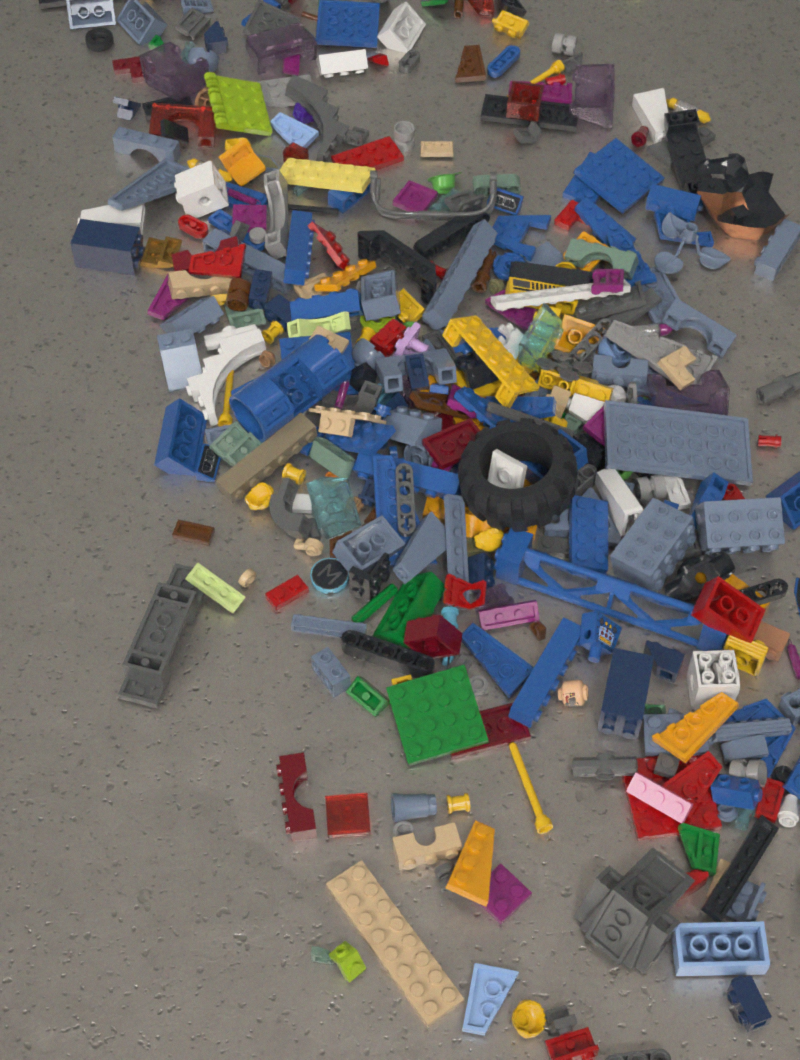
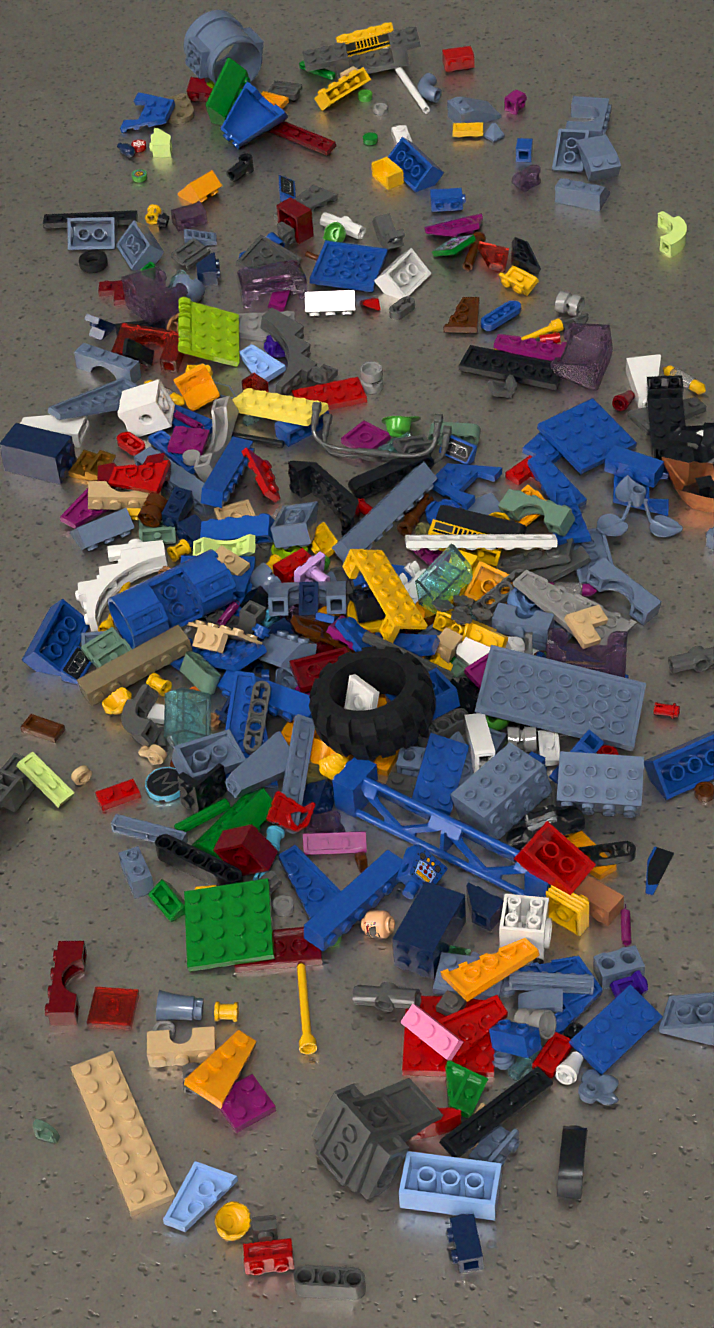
camera: 15 degrees right, 10 degrees down
slope [157,329,202,392] -> none
dark grey plate [229,220,250,241] -> none
light orange wing [314,259,376,291] -> none
lime bracket [329,941,367,983] -> none
tan plate [421,141,453,157] -> none
clear red brick [506,81,544,122] -> none
magenta plate [591,269,624,295] -> none

